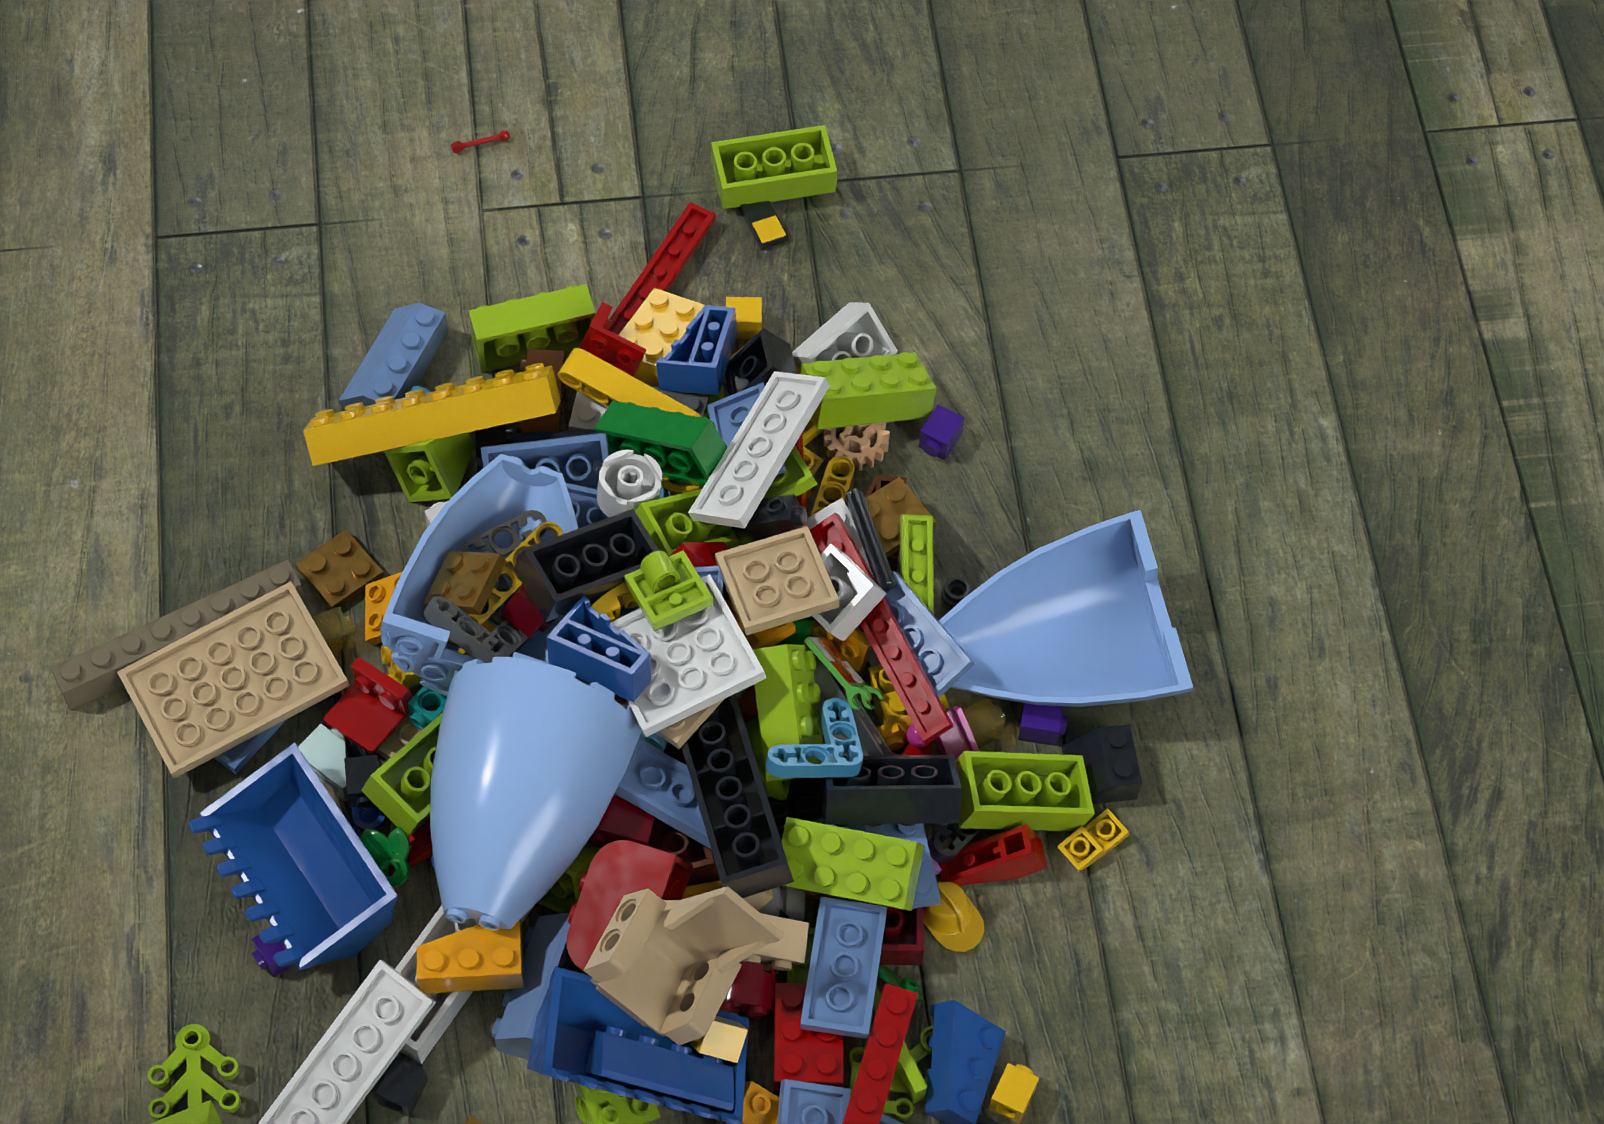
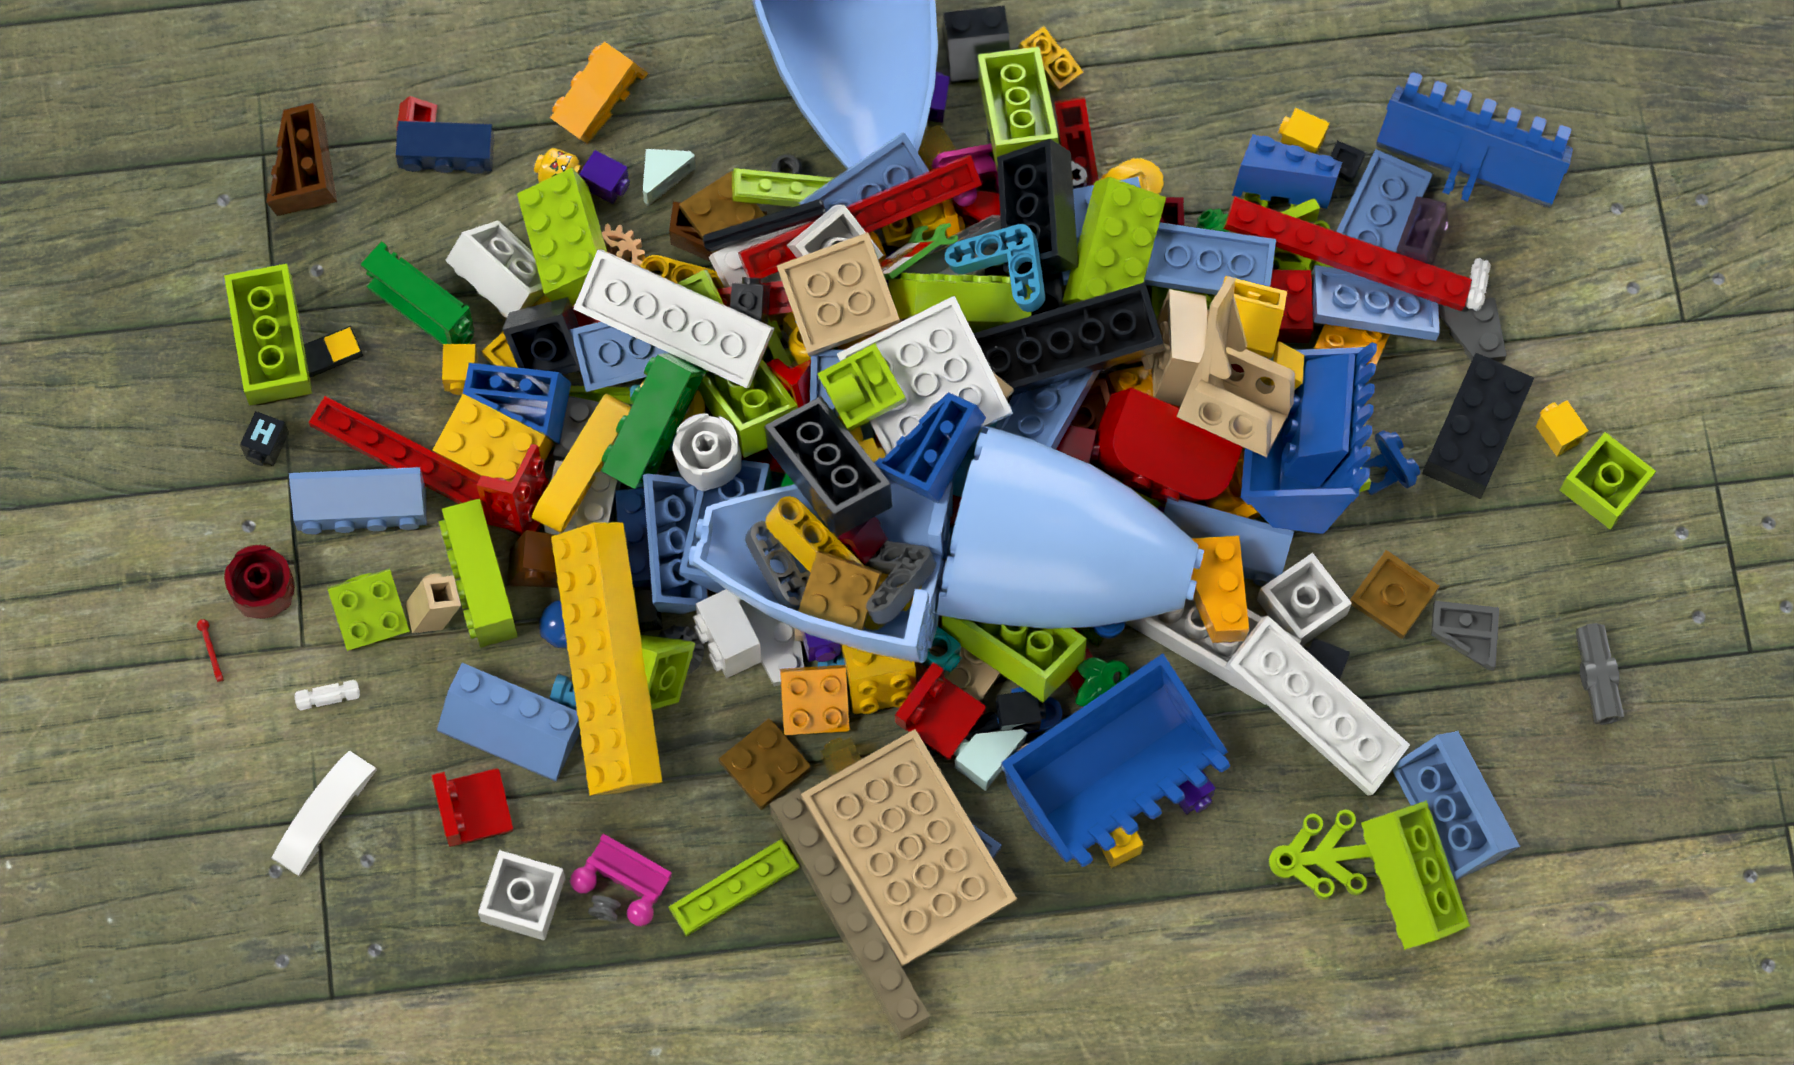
camera: 90 degrees left, 10 degrees up
none -> dark red brick [224,545,295,619]
none -> black brick [240,411,289,467]
none -> reddish brown wedge [266,103,337,216]
none -> white slope [272,751,377,877]
none -> medium blue slope [289,467,427,534]
none -> white axle [295,680,360,710]
none -> lime plate [327,568,410,651]
none -> green door [361,241,475,345]
none -> dark blue brick [395,121,494,174]
none -> red slope [396,96,438,130]
none -> tan brick [405,573,461,633]
none -> red bracket [431,768,513,847]
none -> white brick [478,850,565,941]
none -> yellow head [534,148,583,183]
none -> light orange wedge [550,41,648,144]
none -> dark pink gear [570,834,672,926]
none -> dark grey bush [588,896,621,921]
none -> light aqua slope [643,149,695,206]
none -> lime tile [669,839,799,937]
none -> yellow brick [1099,827,1143,868]
none -> yellow slope [1222,276,1287,359]
none -> white brick [1257,553,1352,646]

